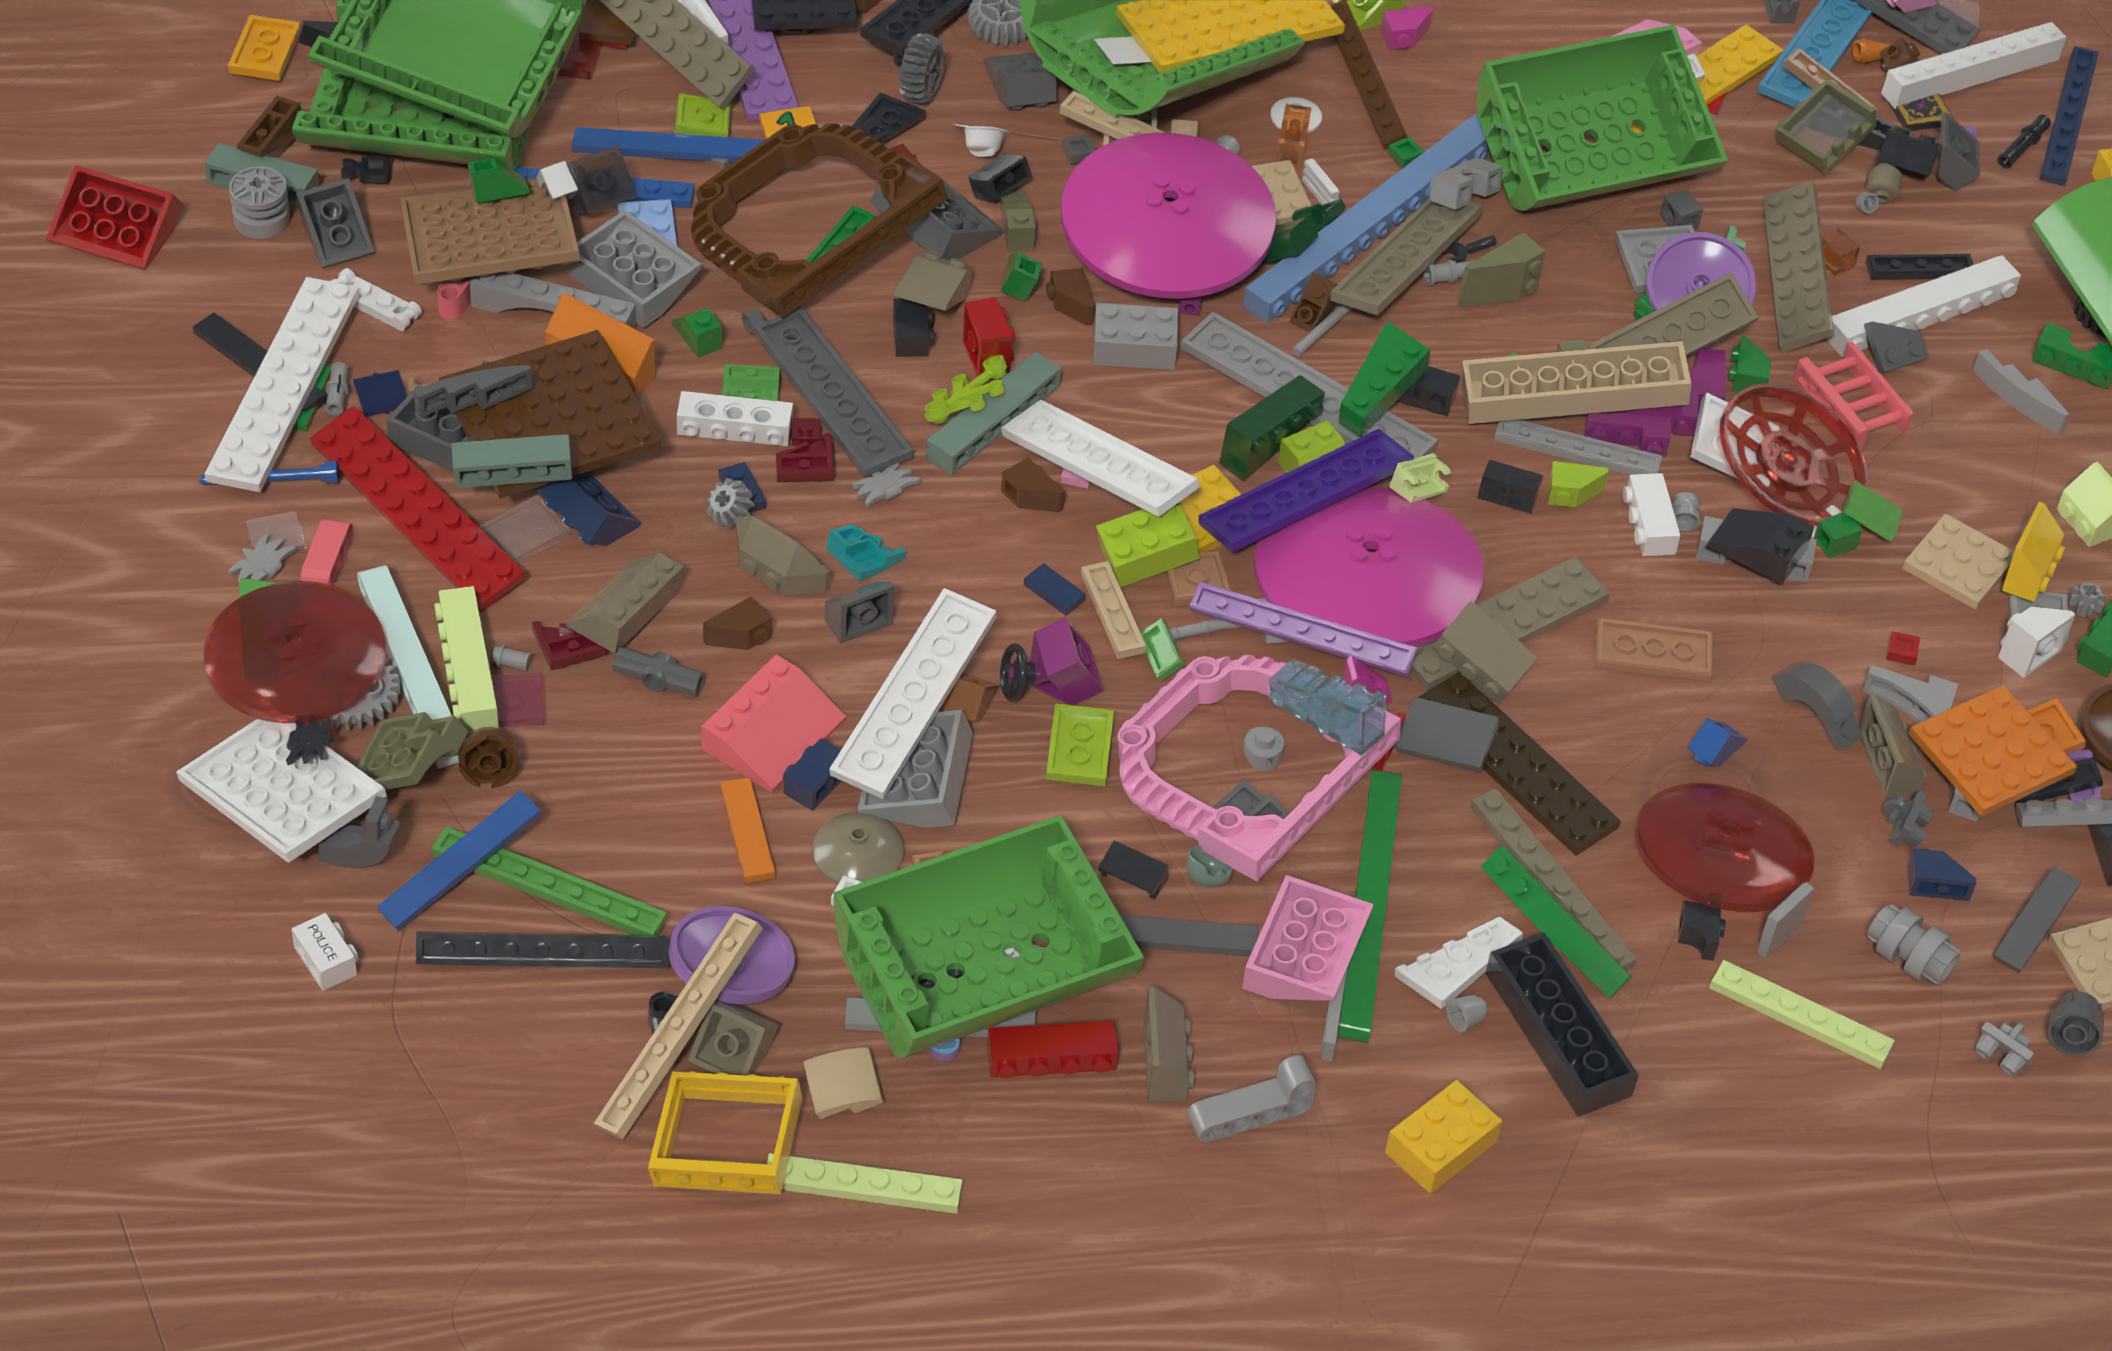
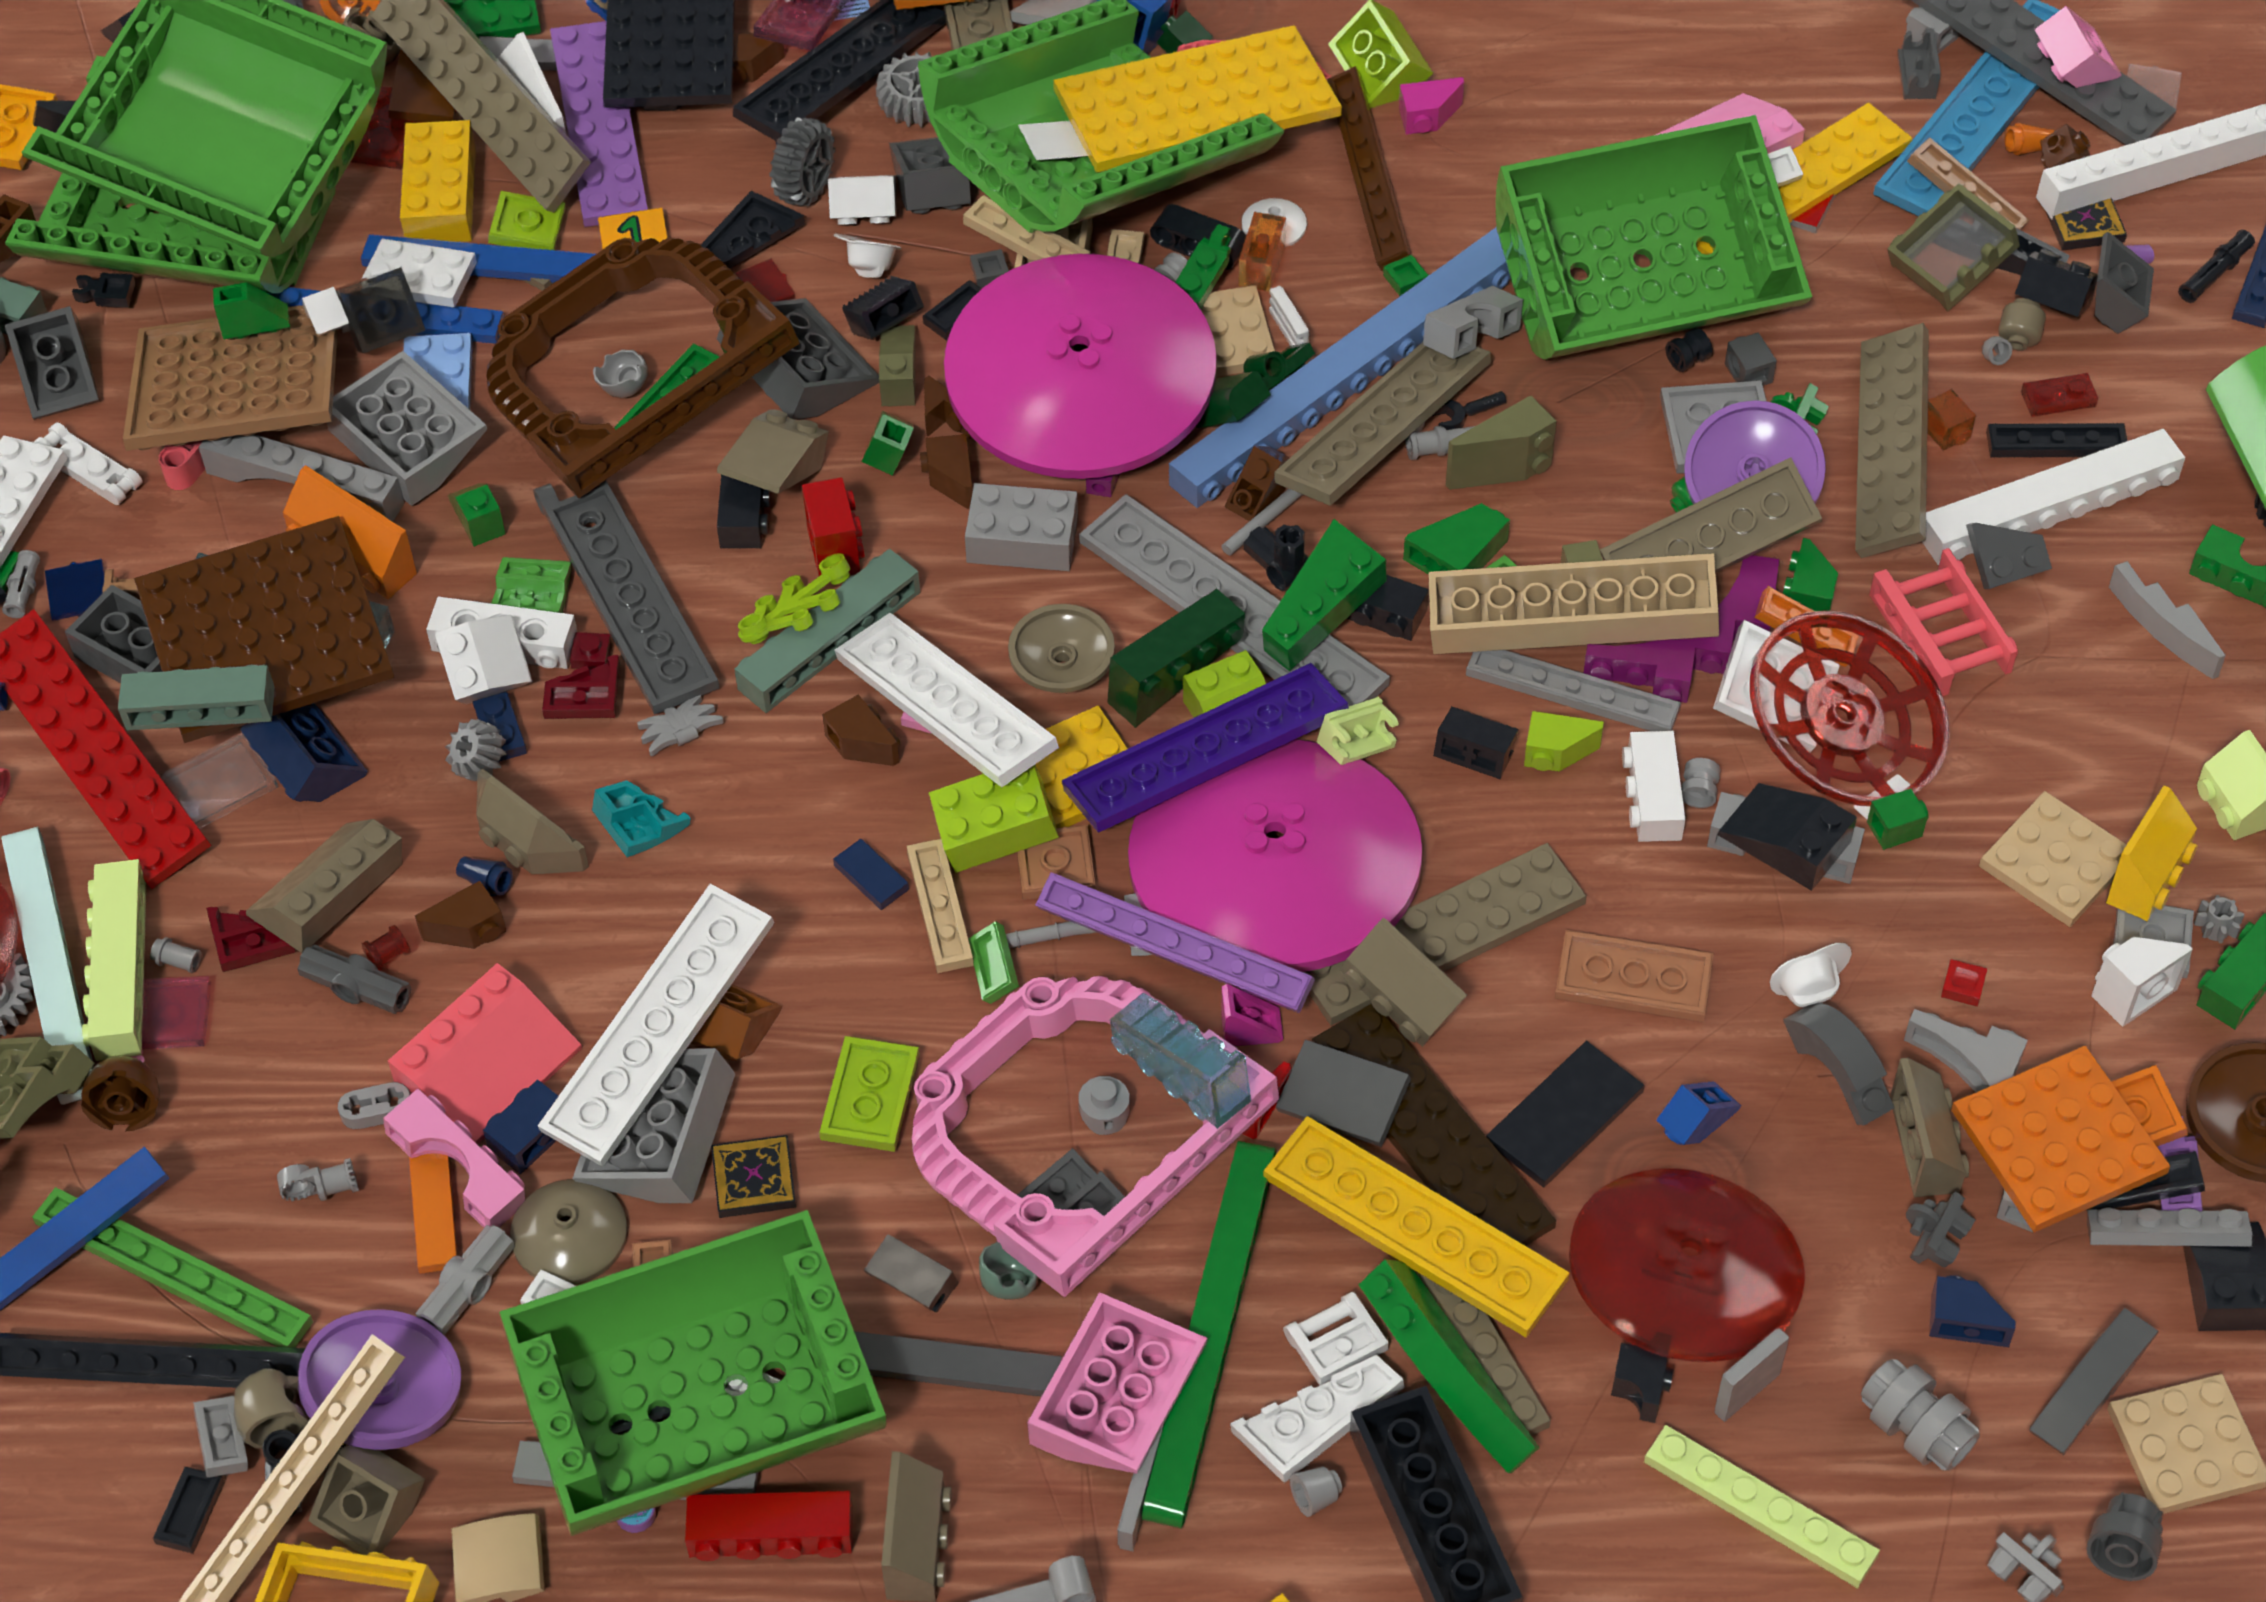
camera: 10 degrees right, 5 degrees up
dark grey slope [413,365,533,418] -> none
dark grey slope [825,582,894,644] -> none
magenta piece [1000,617,1103,705] -> none
bright green tile [1843,480,1903,541] -> none
none -> black tile [153,1466,225,1554]
none -> light grey plate [194,1396,248,1478]
none -> dark tan piece [234,1368,310,1448]
none -> light grey connector [277,1158,359,1201]
none -> light grey beam [338,1082,410,1129]
none -> white plate [359,239,477,308]
none -> clear red bush [361,924,411,971]
none -> bright pink arch [383,1089,525,1228]
none -> yellow brick [400,120,476,242]
none -> light grey piece [415,1225,515,1335]
none -> white slope [435,615,533,704]
none -> dark blue cone [456,856,513,896]
none -> light grey hair [593,350,648,398]
none -> tile [711,1135,796,1218]
none -> white slope [828,175,896,225]
none -> black tile [922,280,982,341]
none -> reddish brown slope [924,375,972,439]
none -> dark tan dish [1008,604,1115,693]
none -> black beam [1150,204,1249,270]
none -> green hinge [1175,224,1231,310]
none -> black piece [1243,524,1308,591]
none -> yellow plate [1263,1116,1570,1338]
none -> white plate [1283,1292,1388,1385]
none -> green slope [1403,503,1510,575]
none -> black tile [1486,1040,1645,1188]
none -> black wheel [1665,328,1713,372]
none -> orange tile [1754,586,1859,667]
none -> white piece [1770,943,1852,1008]
none -> clear red plate [2021,373,2099,417]

